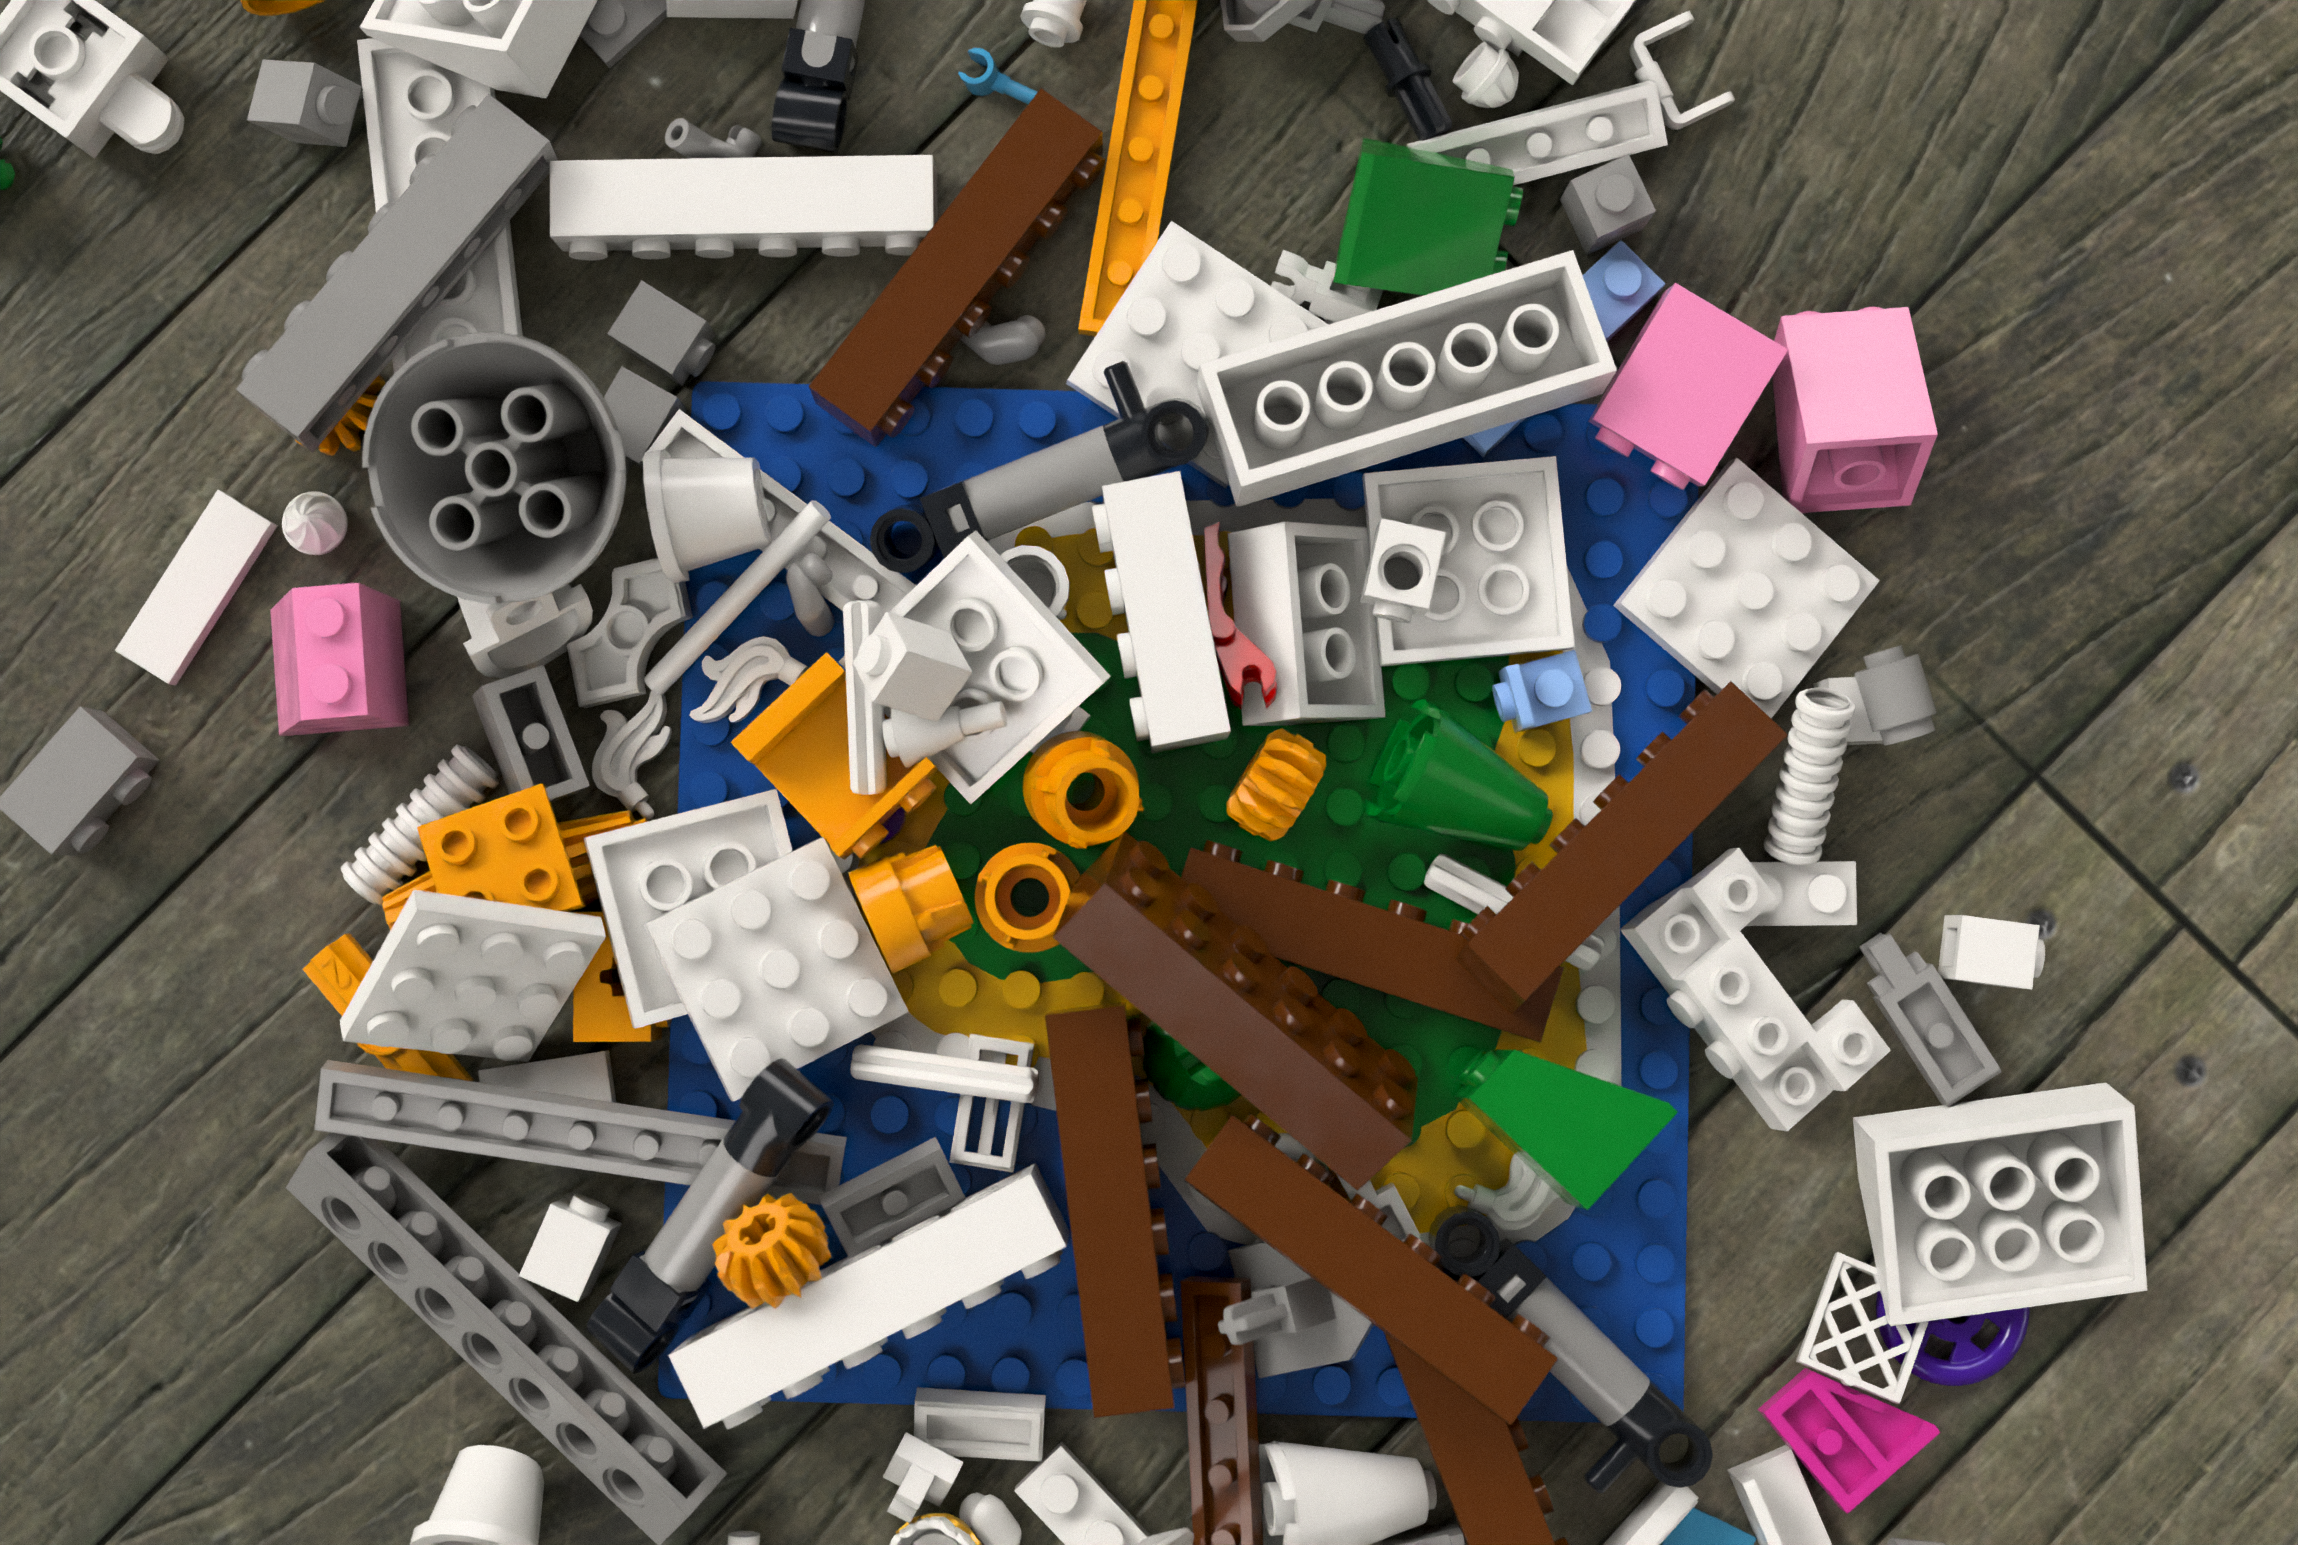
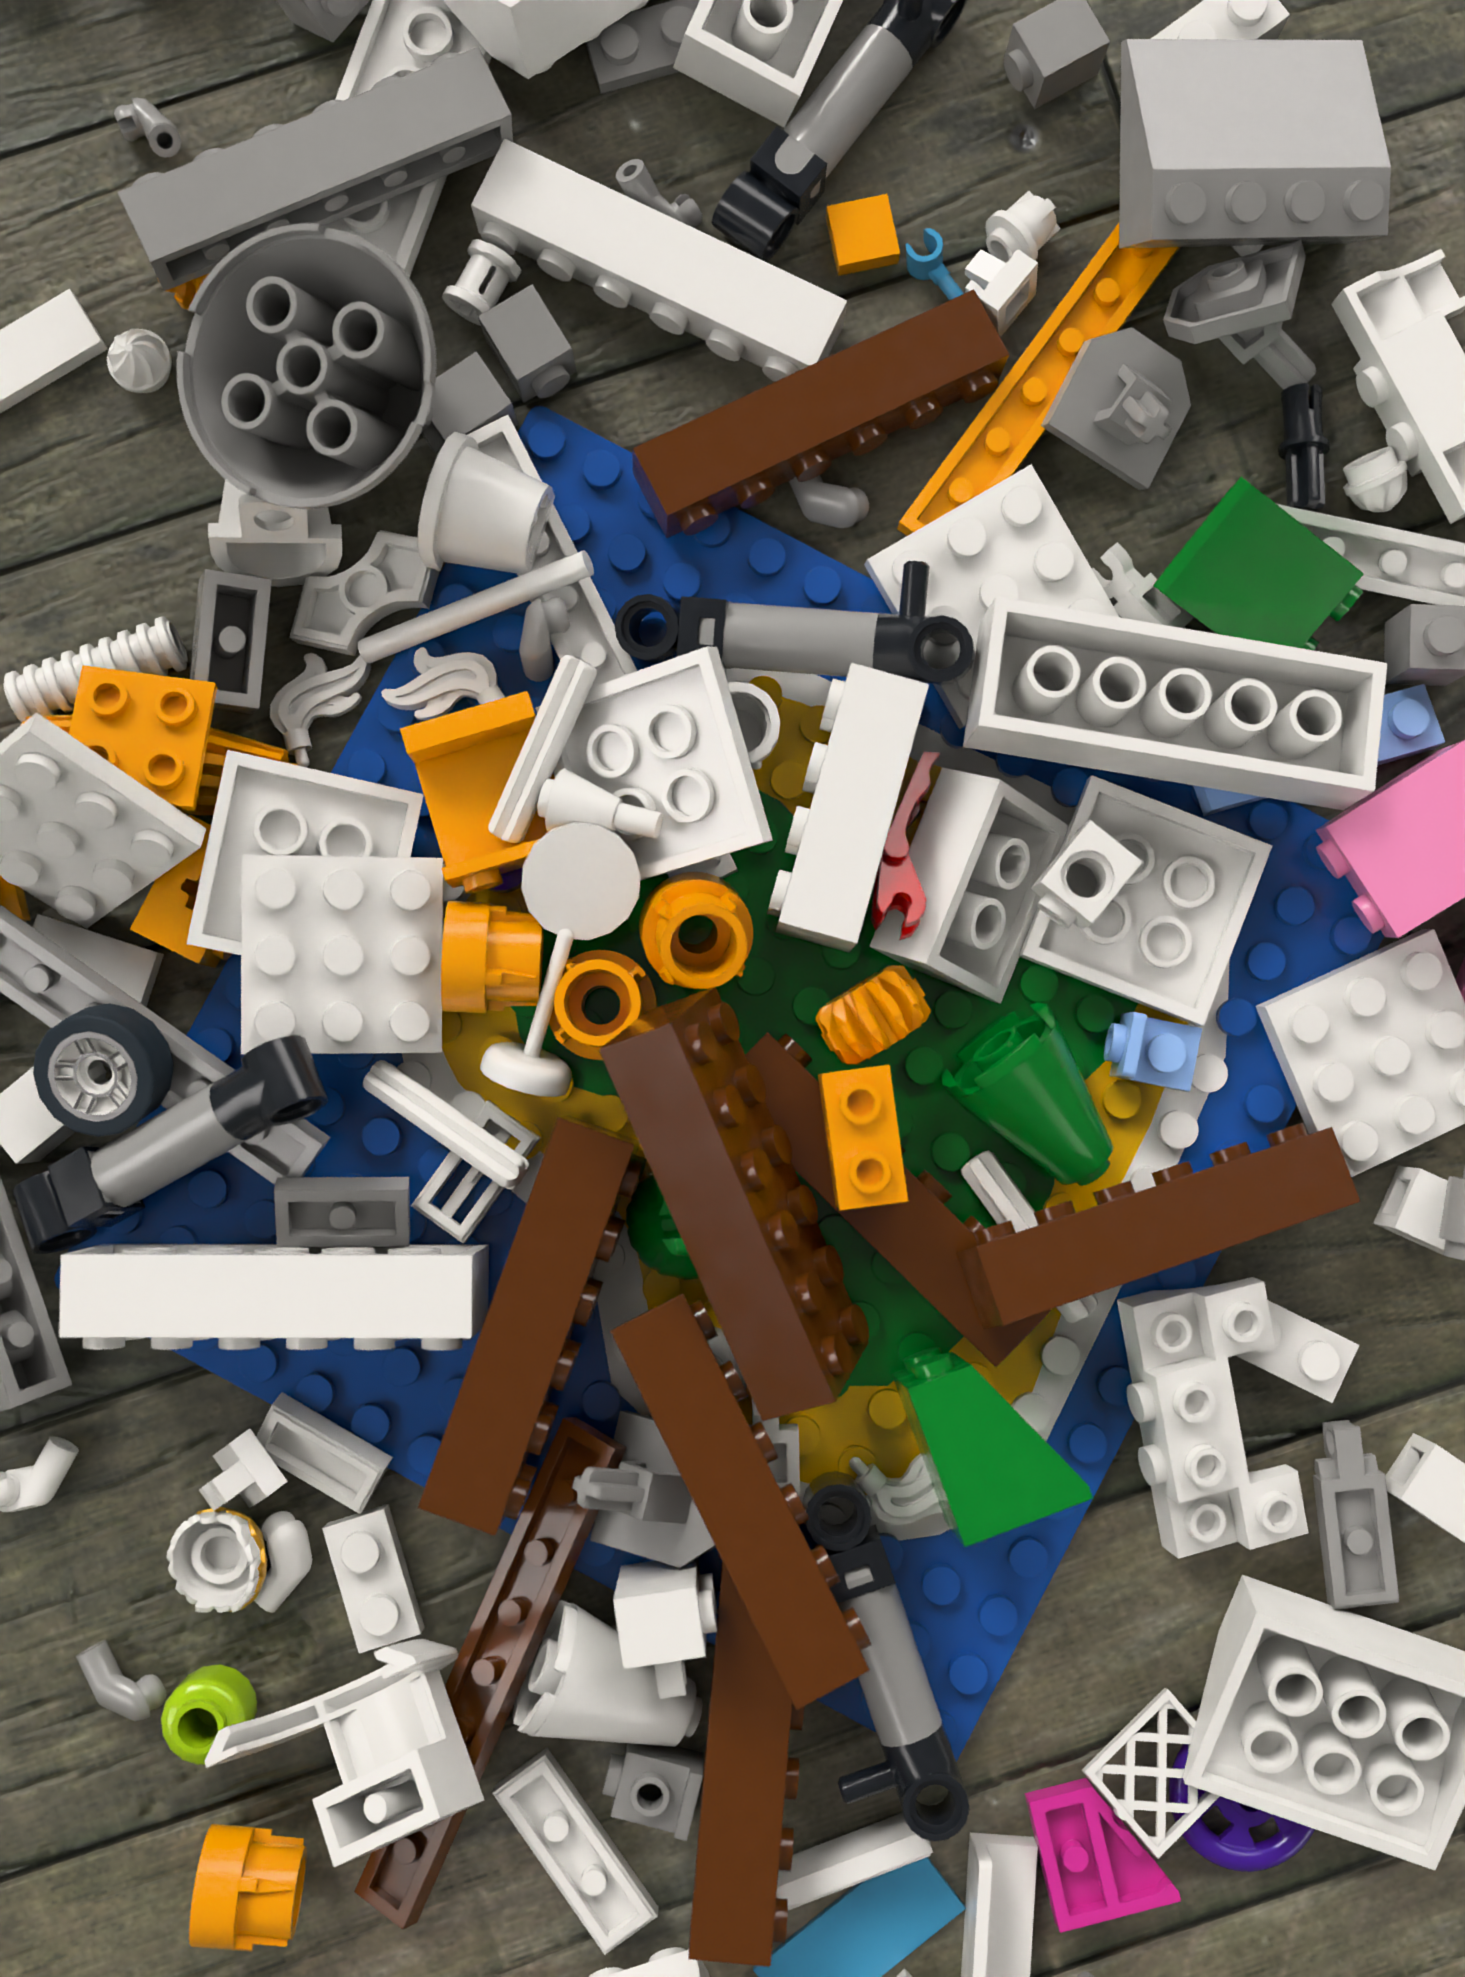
camera: 25 degrees right, 0 degrees up
bright pink slope [271,583,409,736] -> none
light orange gear [712,1193,832,1309] -> none
white brick [853,612,972,722] -> none
white piece [1764,687,1856,865] -> none
none -> wheel [33,1003,174,1137]
none -> light grey arm [114,98,181,158]
none -> white bush [442,239,521,326]
none -> white piece [480,822,641,1097]
none -> white brick [613,1559,718,1699]
none -> light orange brick [818,1065,908,1210]
none -> light orange tile [825,194,900,276]
none -> white tile [965,249,1038,338]
none -> light grey piece [1041,327,1191,490]

